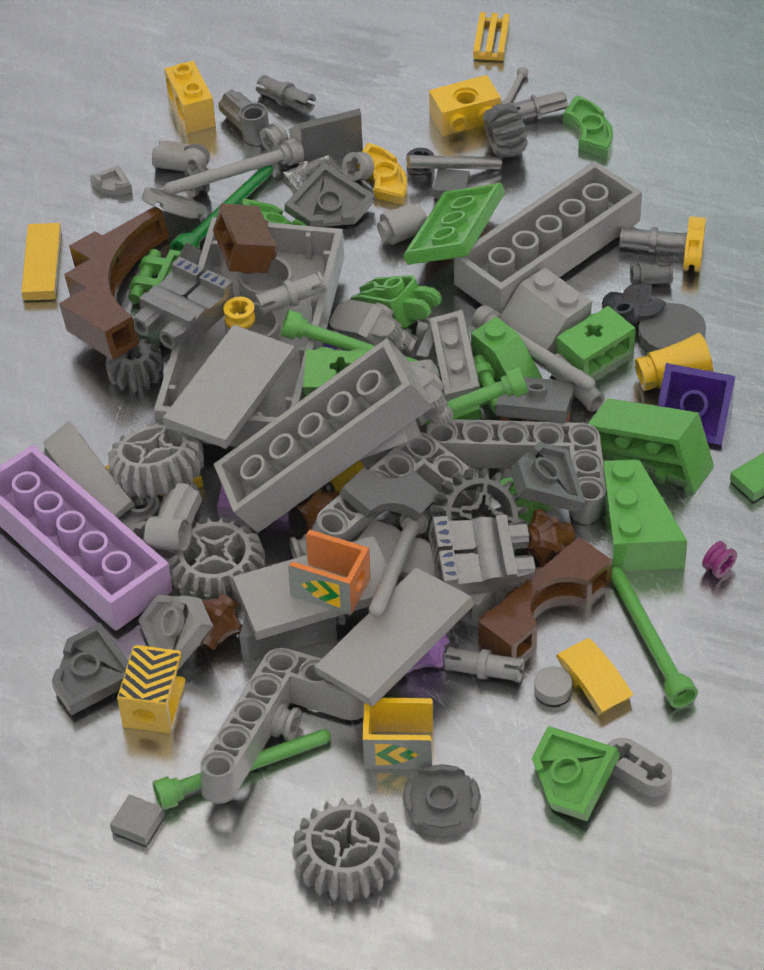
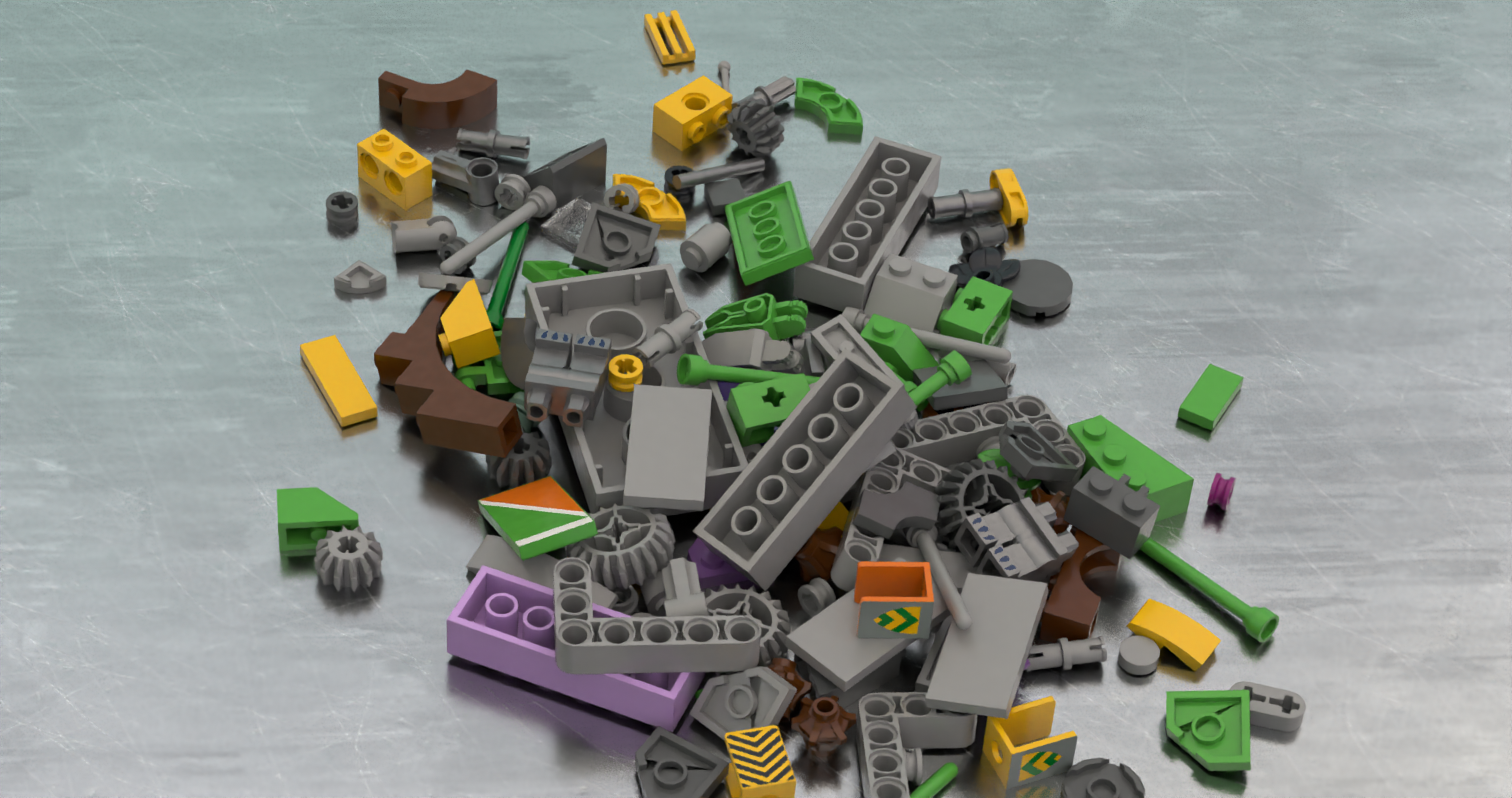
camera: 30 degrees left, 5 degrees down
reddish brown brick [213,203,277,274] -> none
bright green wedge [588,398,714,494] -> none
yellow plant [635,332,714,391] -> none
dark purple slope [658,363,736,445] -> none
none -> dark grey bush [326,191,358,226]
none -> reddish brown arch [378,69,497,129]
none -> yellow slope [438,279,501,368]
none -> tile [477,476,598,560]
none -> light grey beam [553,557,762,674]
none -> reddish brown rock [790,695,857,757]
none -> dark grey brick [1063,466,1160,559]

